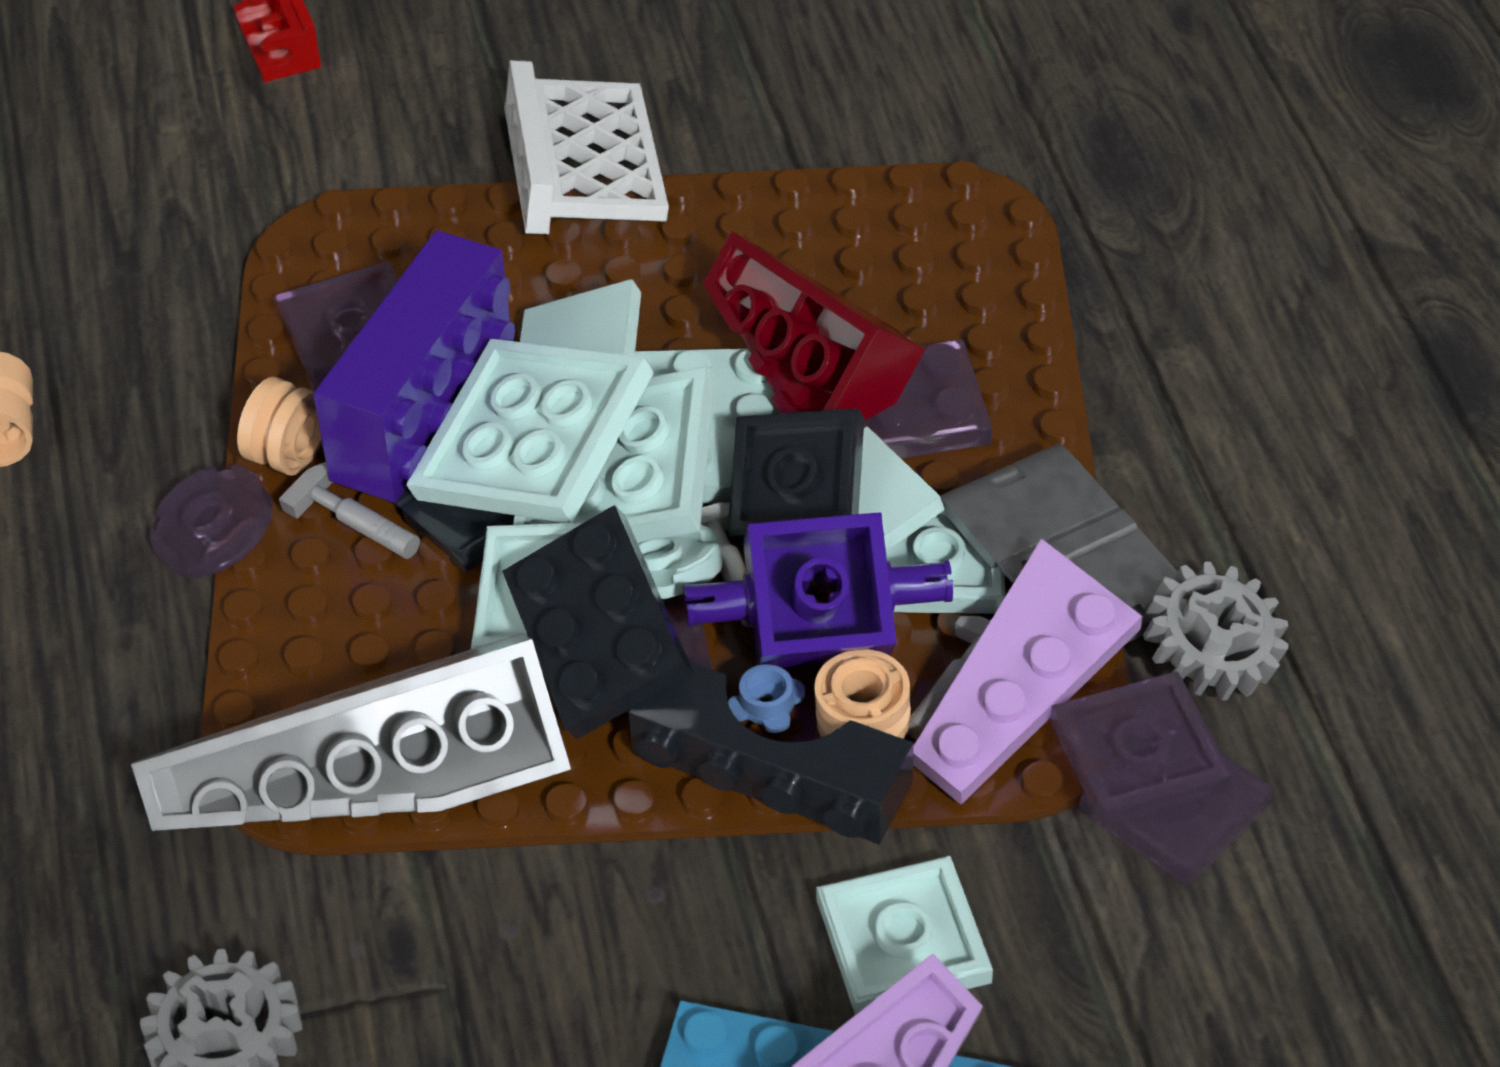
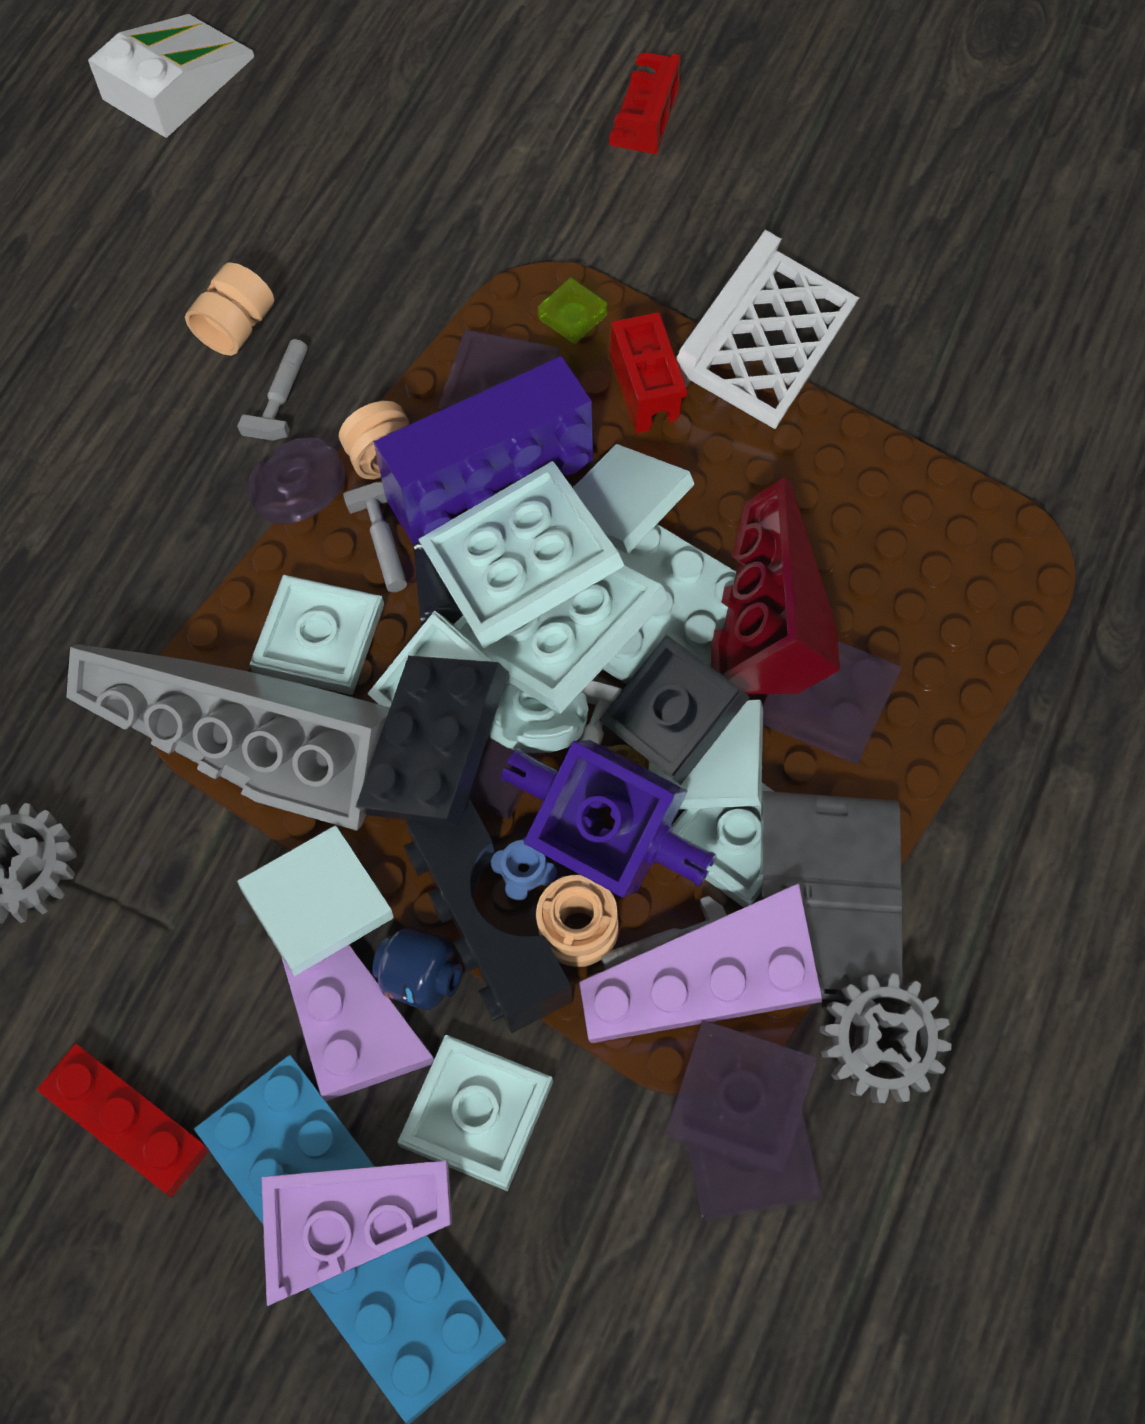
camera: 40 degrees right, 15 degrees up
none -> light grey piece [237,339,308,441]
none -> light aqua tile [237,825,394,977]
none -> light aqua tile [249,575,384,695]
none -> lavender wing [281,945,434,1101]
none -> dark blue head [373,927,462,1010]
none -> clear neon green plate [538,277,607,344]
none -> red hinge [610,312,687,434]

